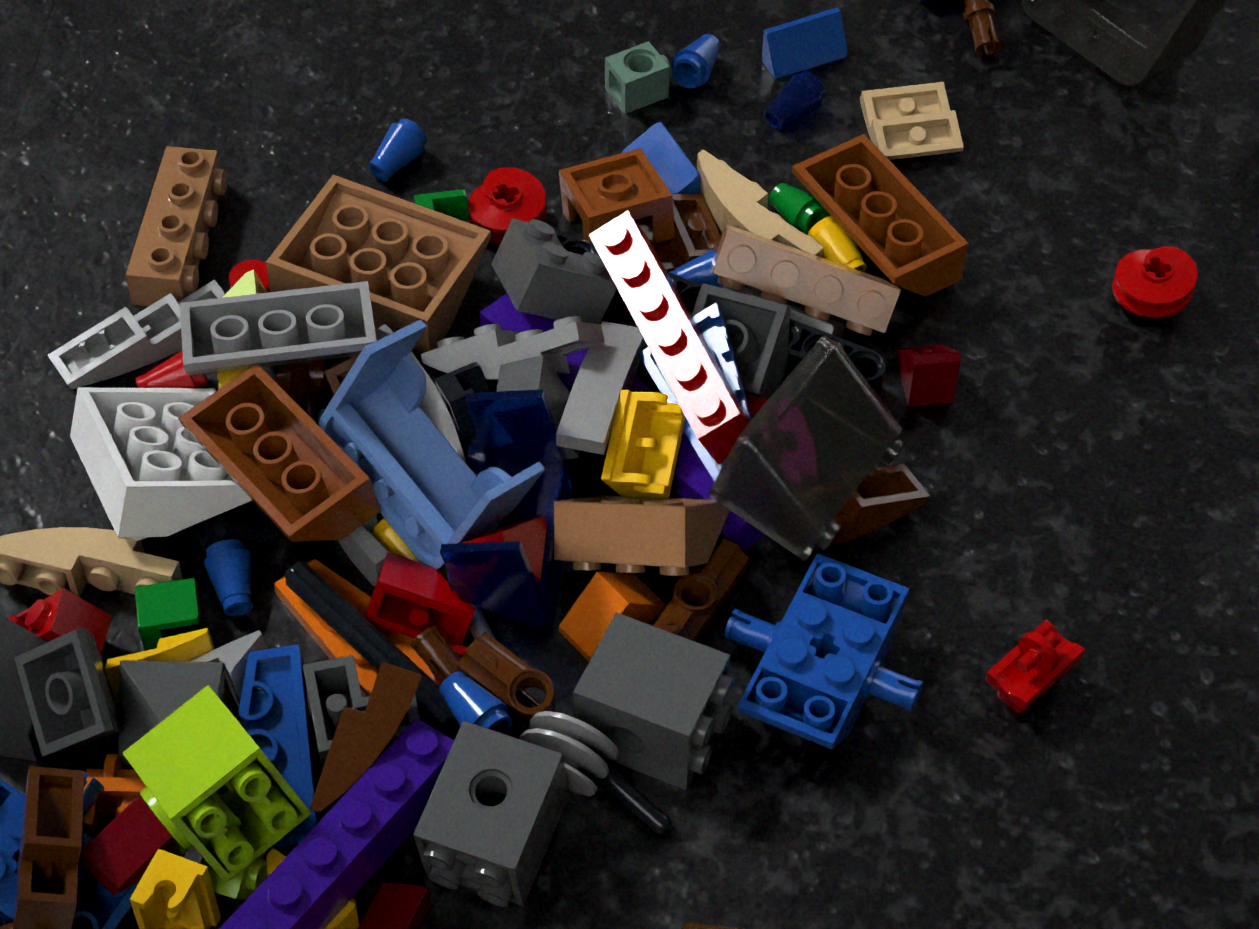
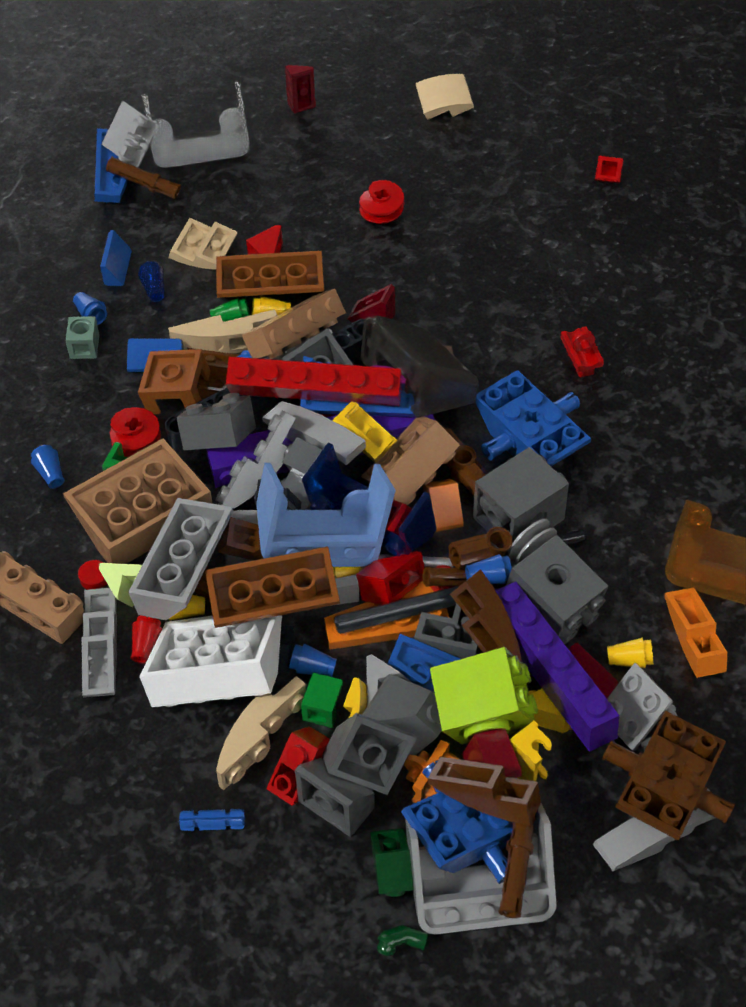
camera: 60 degrees left, 0 degrees up
none -> red slope [246,225,283,255]

